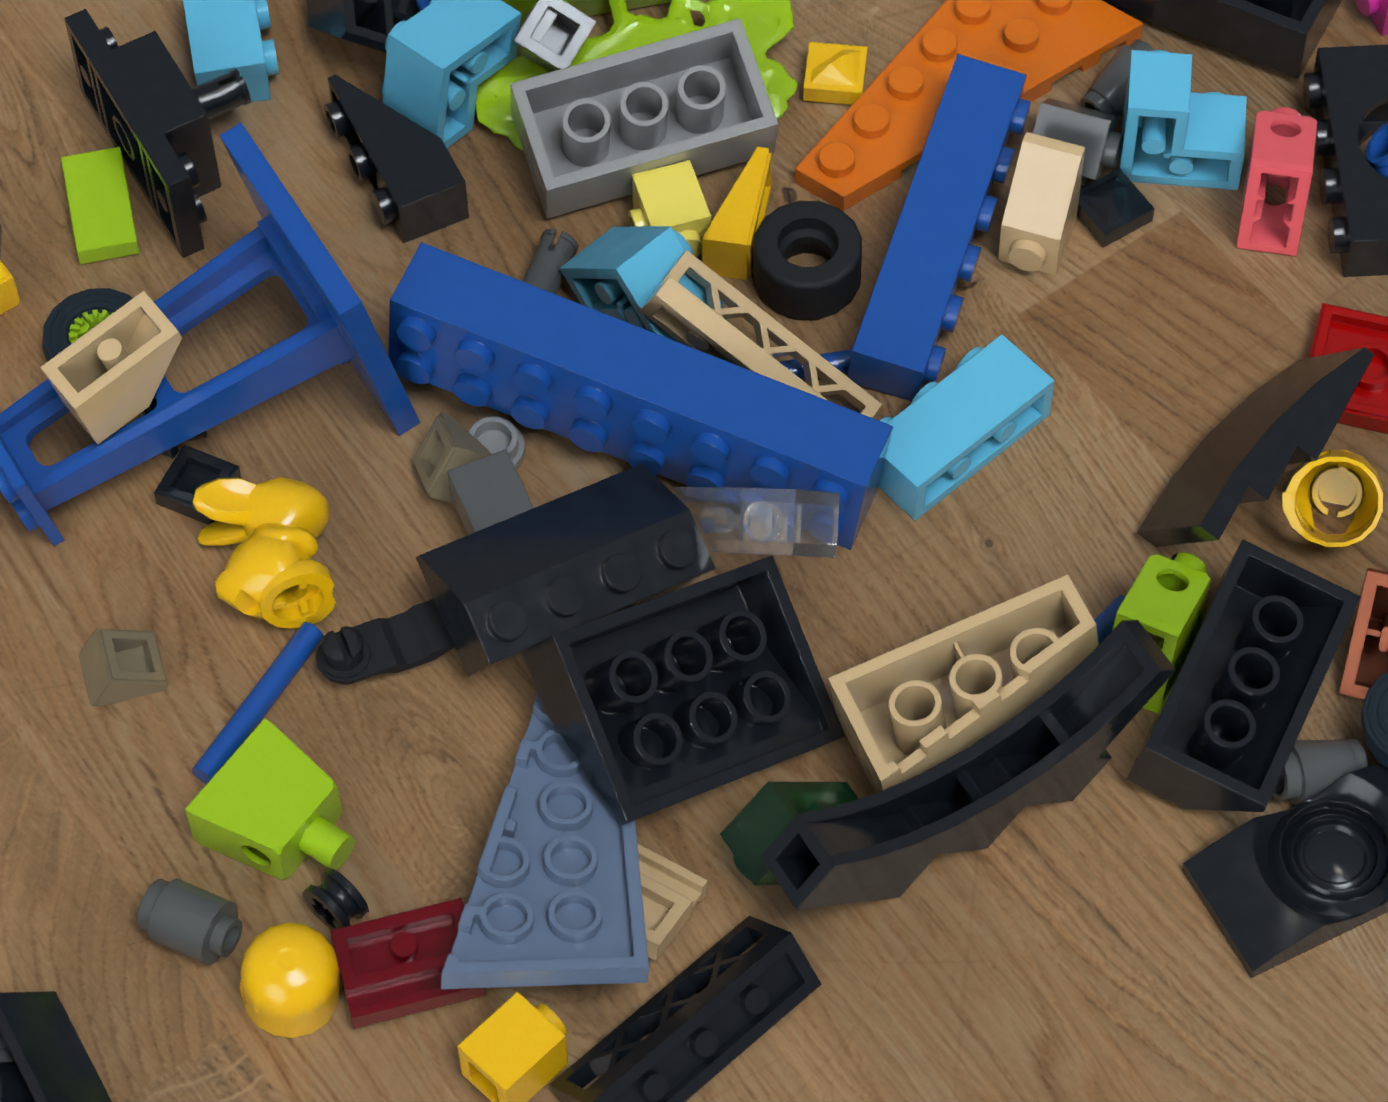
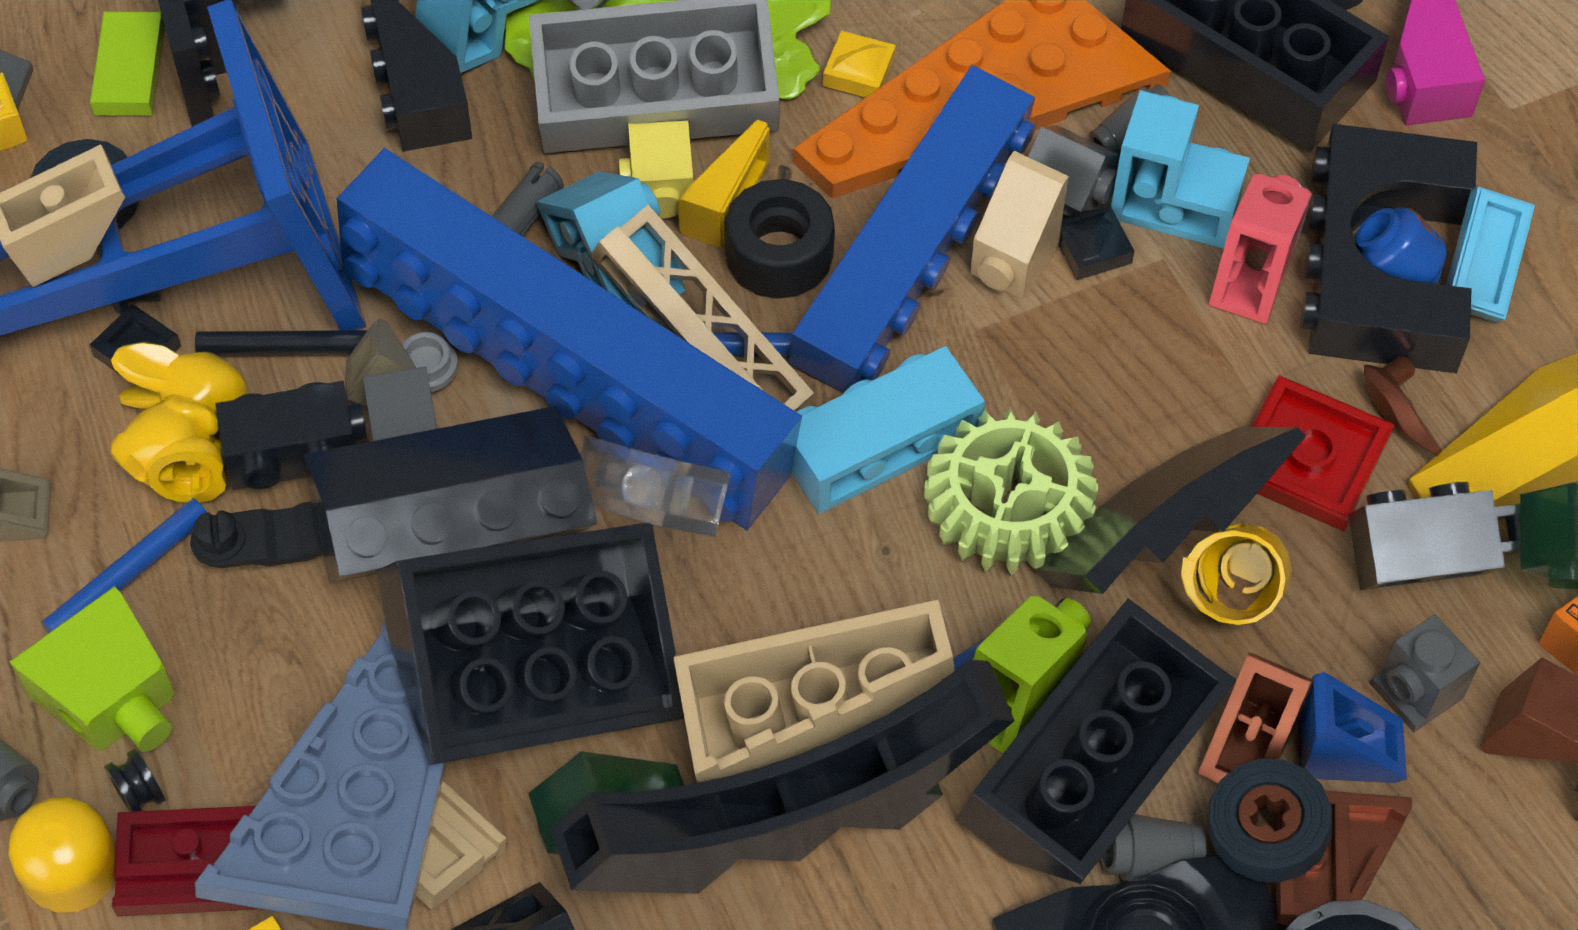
camera: 10 degrees right, 0 degrees up
none -> black bar [195,330,368,356]
none -> black brick [215,381,368,490]
none -> yellowish green gear [924,407,1098,576]

